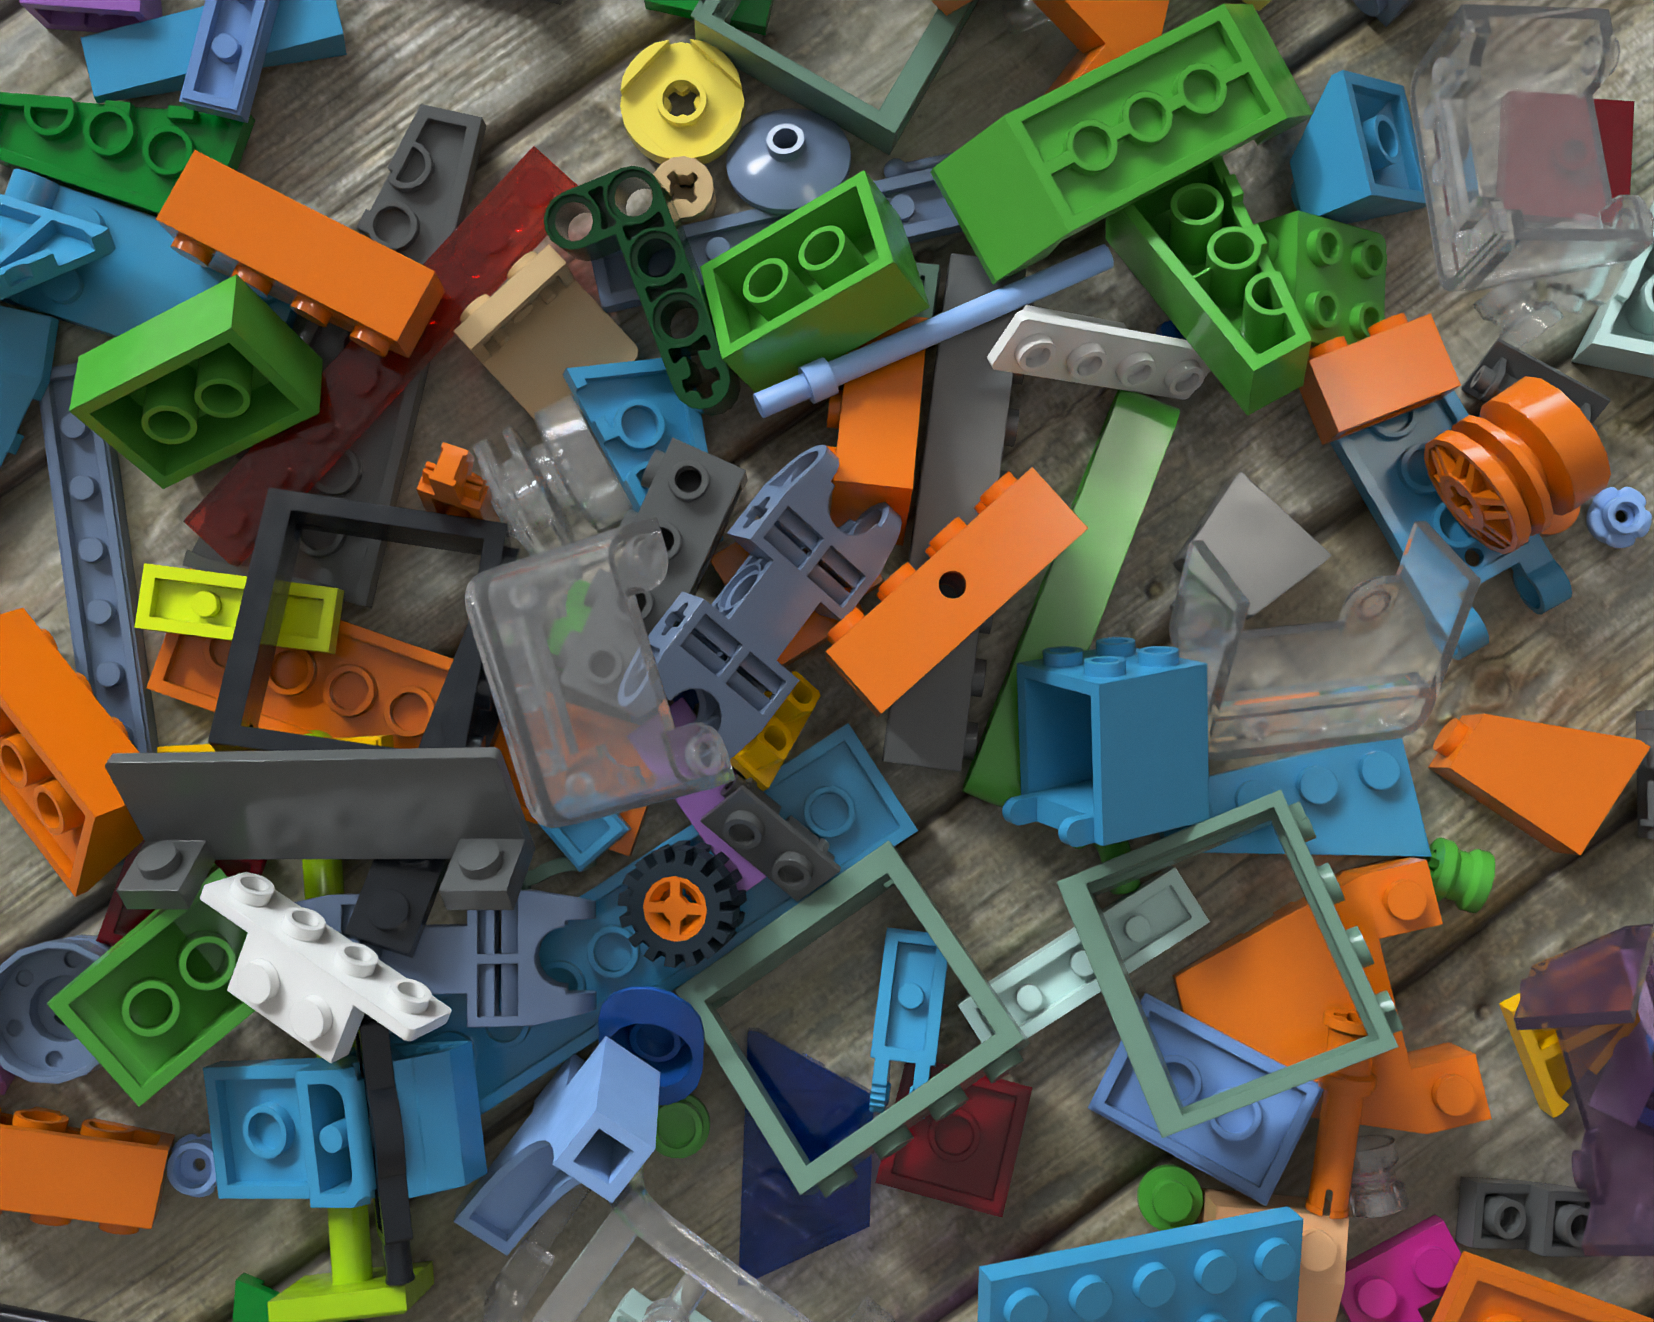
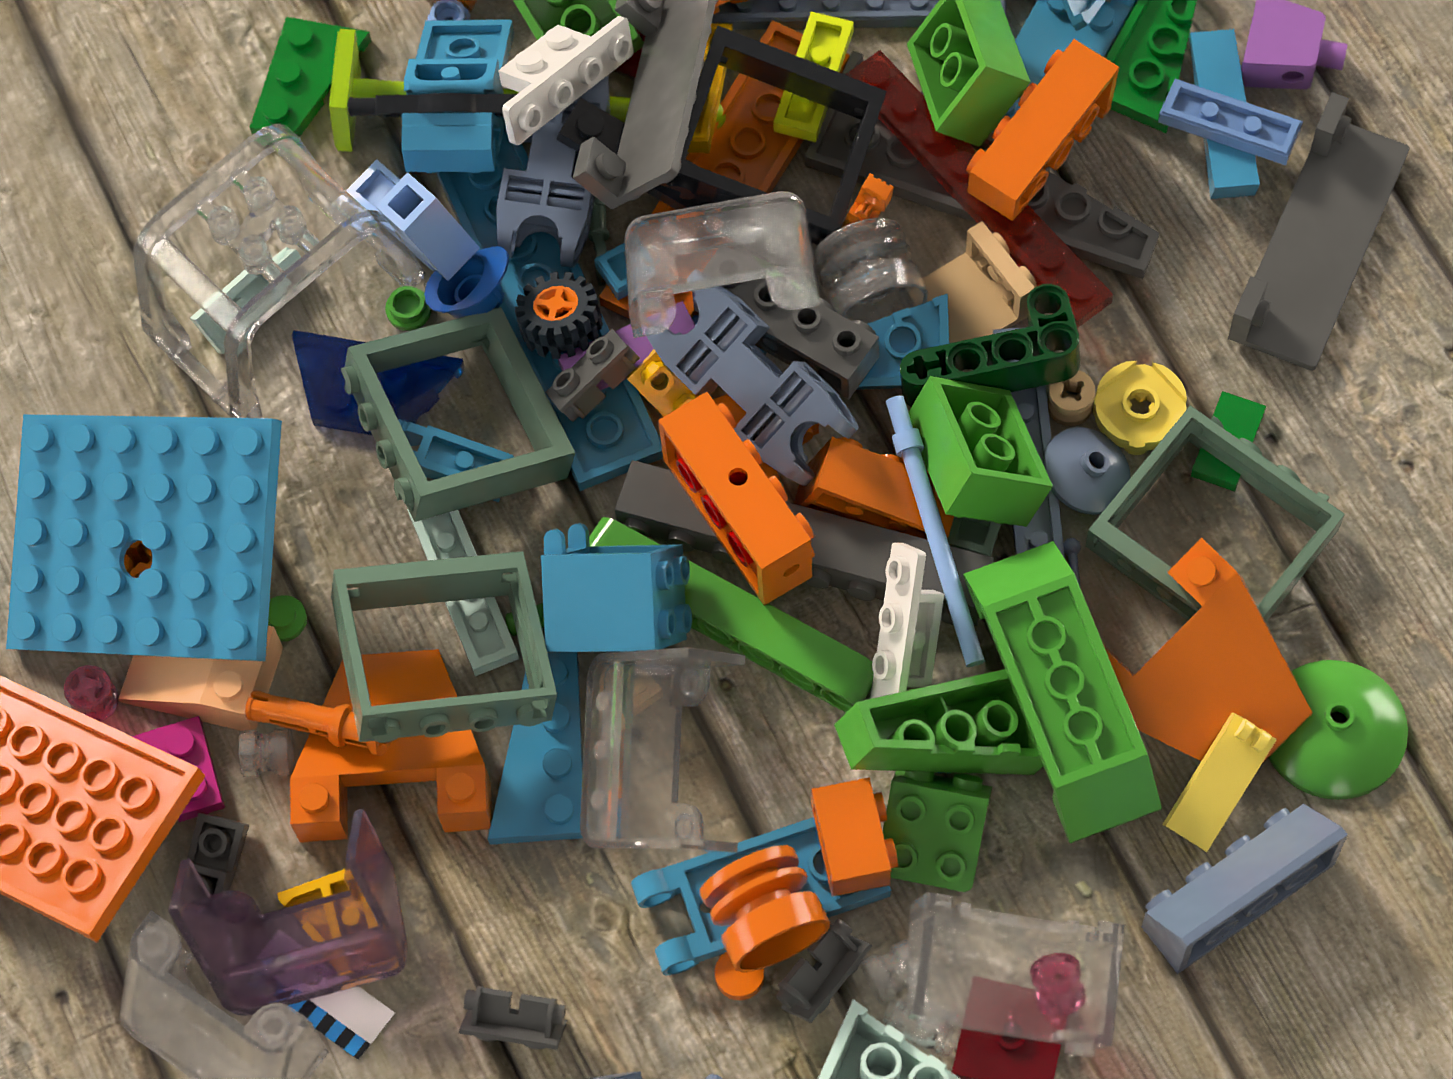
camera: 105 degrees right, 20 degrees down
dark red plate [875,1062,1033,1217] -> none
medium blue tile [1088,992,1324,1206] -> none
torso [1170,471,1331,632] -> none
dark azure slope [1289,70,1431,224] -> none
bright green wheel [1424,837,1496,913] -> none
orange slope [1428,714,1651,855] -> none
light blue plate [1586,487,1652,548] -> none
none -> clear pink wheel [1030,953,1086,1016]

